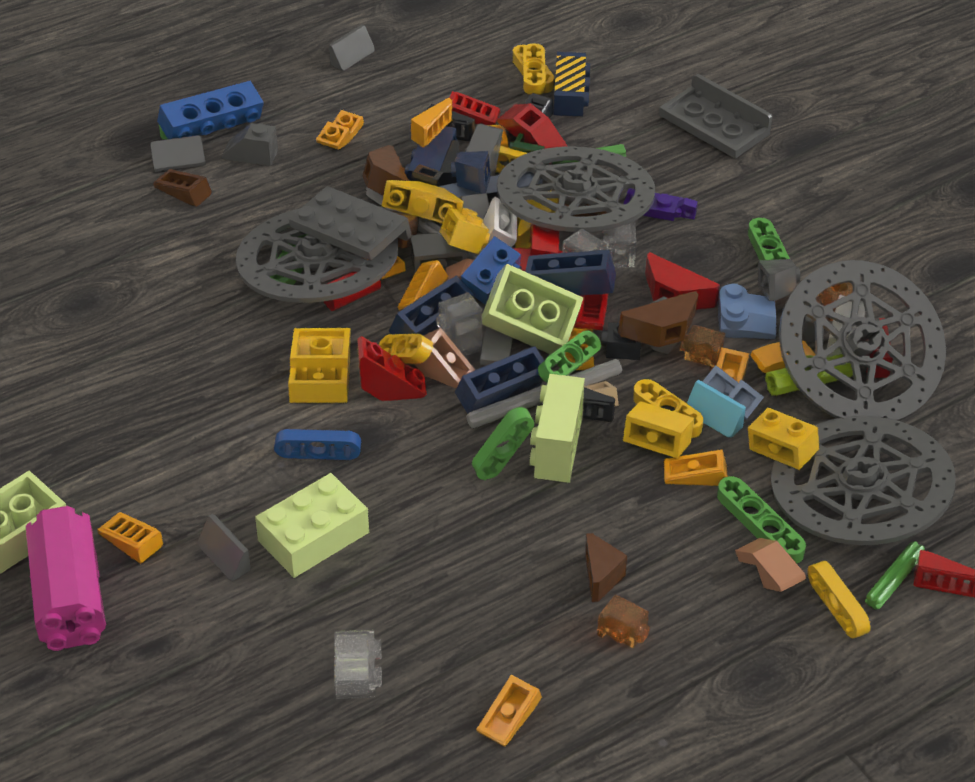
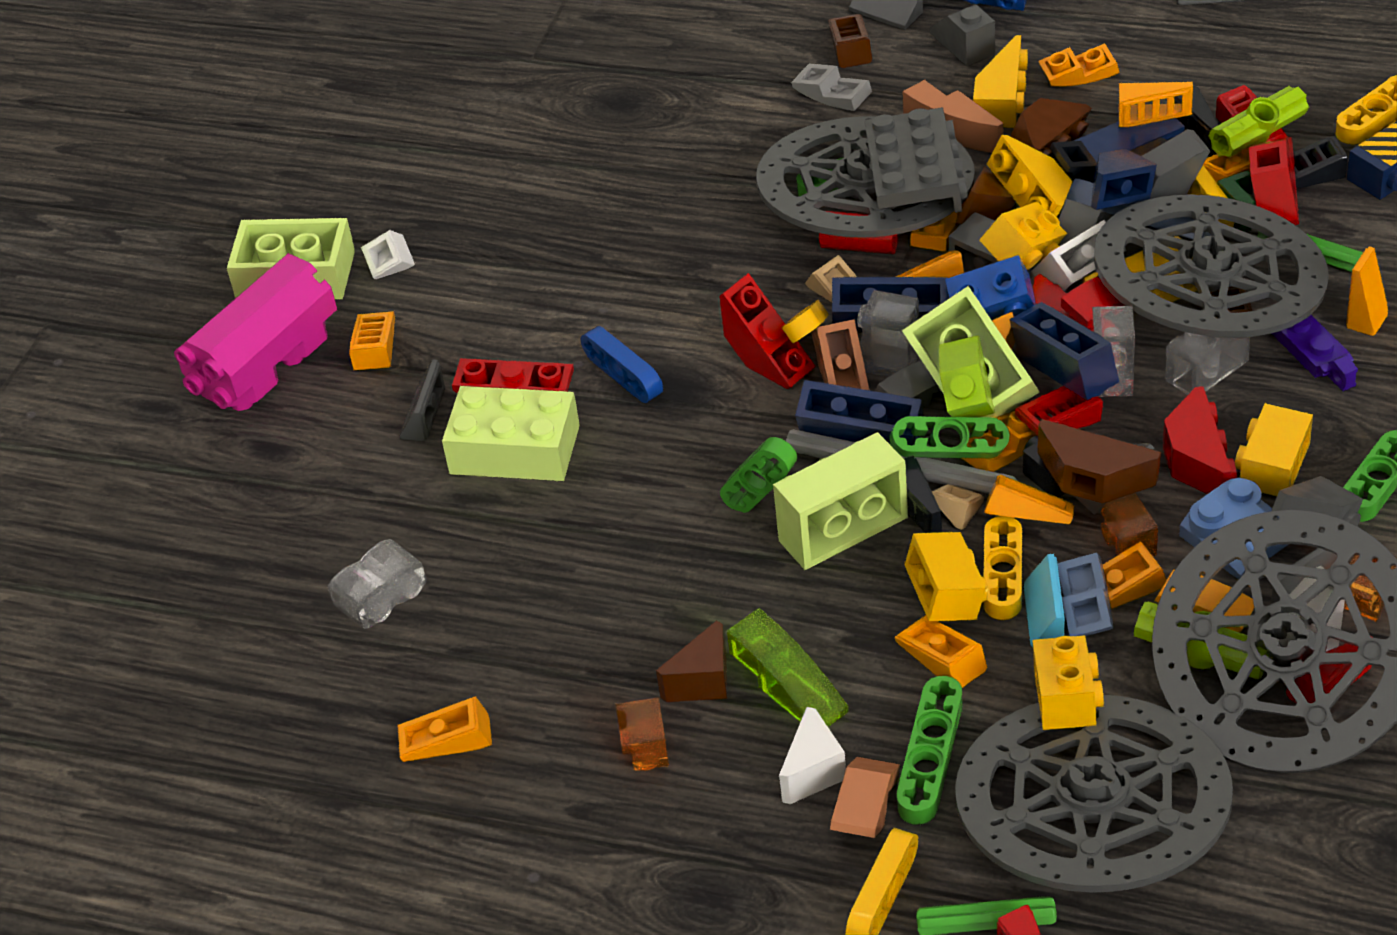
camera: 55 degrees right, 0 degrees up
yellow slope [288,328,351,403] -> none
none -> white slope [361,230,415,279]
none -> red slope [452,358,574,394]
none -> clear neon green slope [727,608,849,727]
none -> white slope [779,707,846,804]
none -> light grey slope [791,63,872,111]
none -> tan slope [805,255,857,302]
none -> nougat slope [903,80,1003,153]
none -> lime slope [939,335,995,417]
none -> yellow slope [973,35,1028,128]
none -> light orange slope [984,474,1074,524]
none -> lime piece [1209,86,1309,157]
none -> yellow brick [1235,403,1313,496]
none -> light orange slope [1346,246,1388,336]

